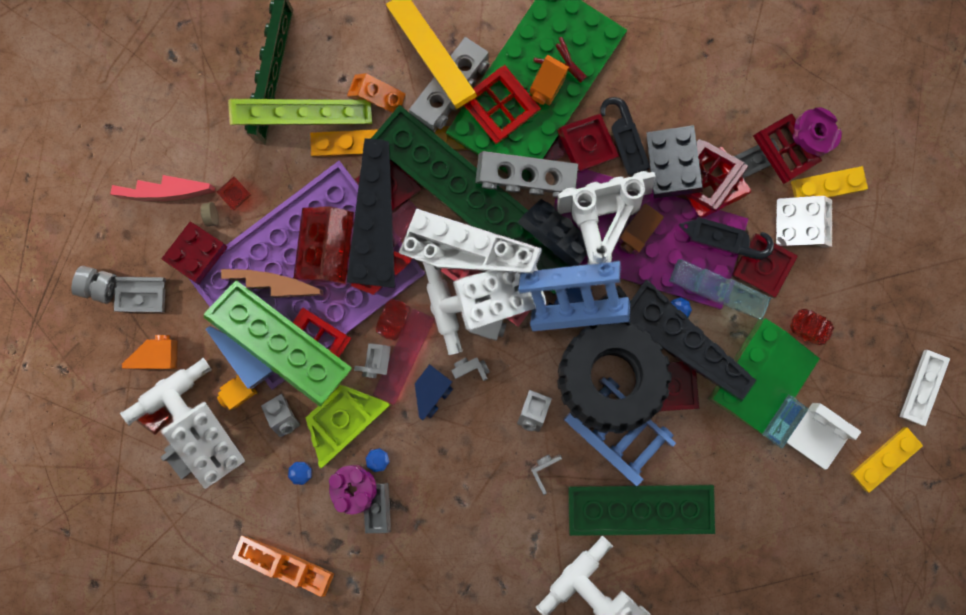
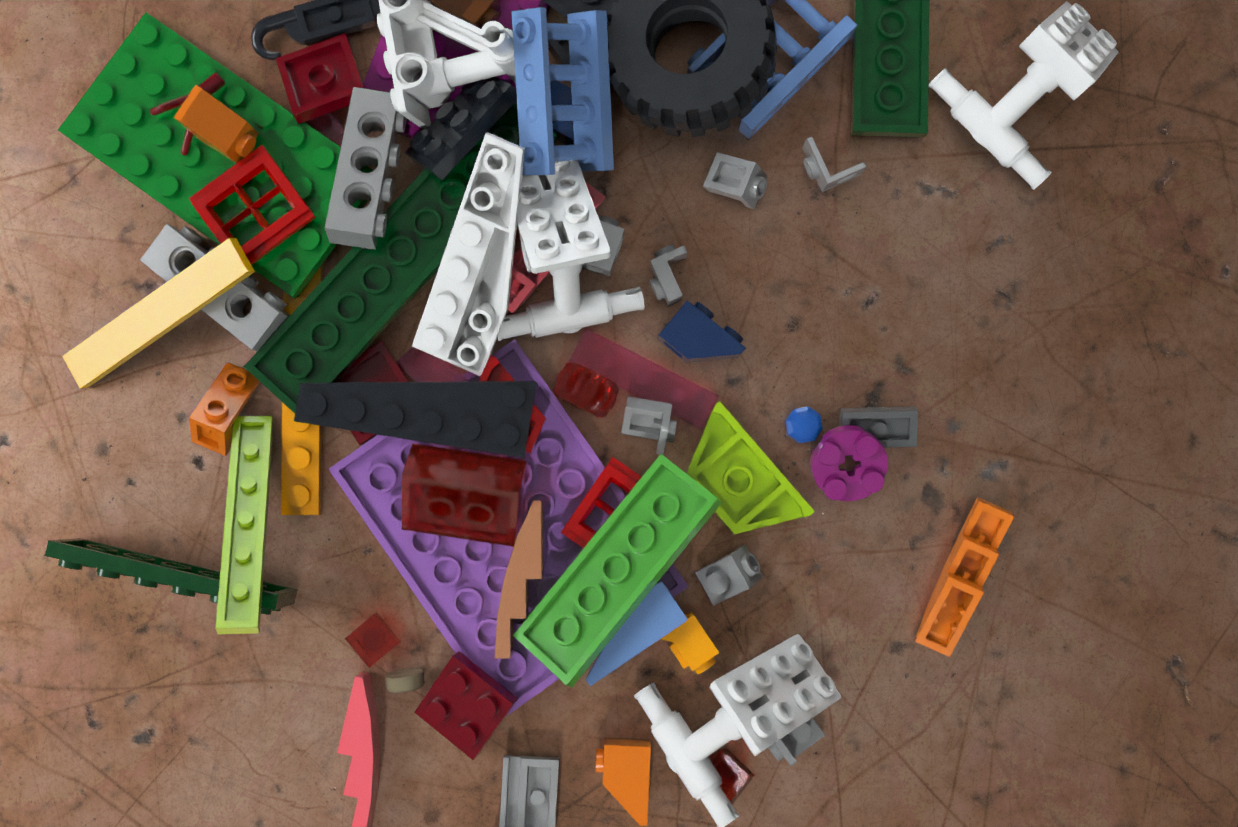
camera: 90 degrees left, 0 degrees up
blue tile [288,461,312,485] -> none

